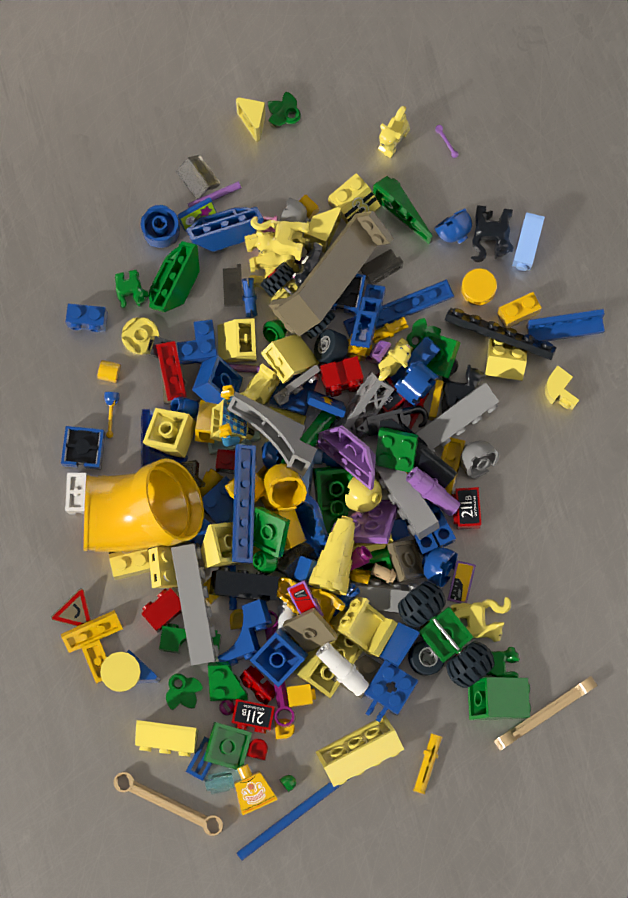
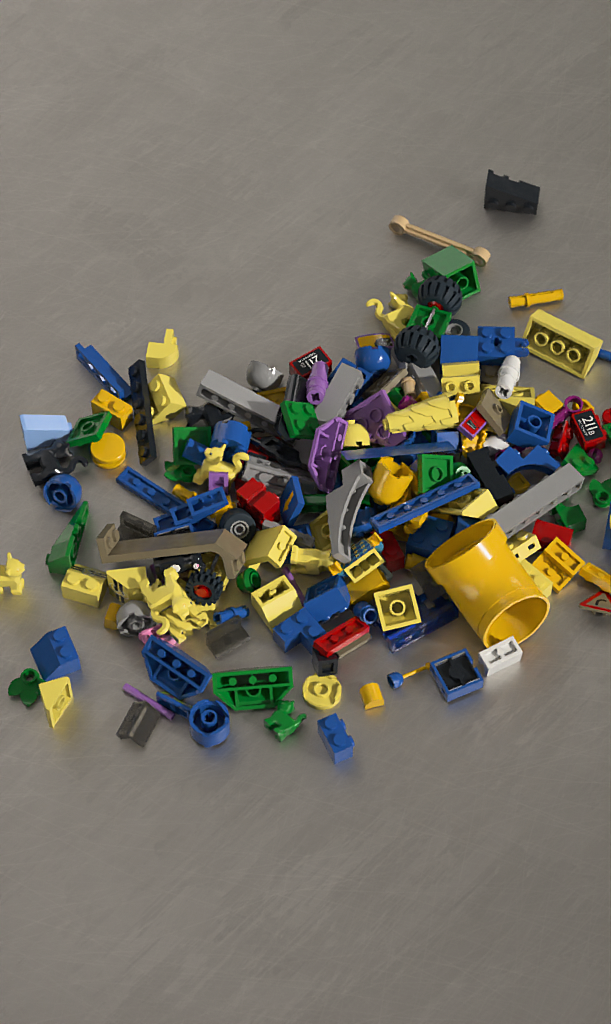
camera: 120 degrees left, 20 degrees down
none -> blue slope [30,626,81,682]
none -> green plate [66,411,112,447]
none -> blue sticker [340,441,456,460]
none -> black wedge [484,169,540,215]
none -> yellow slope [532,537,585,594]

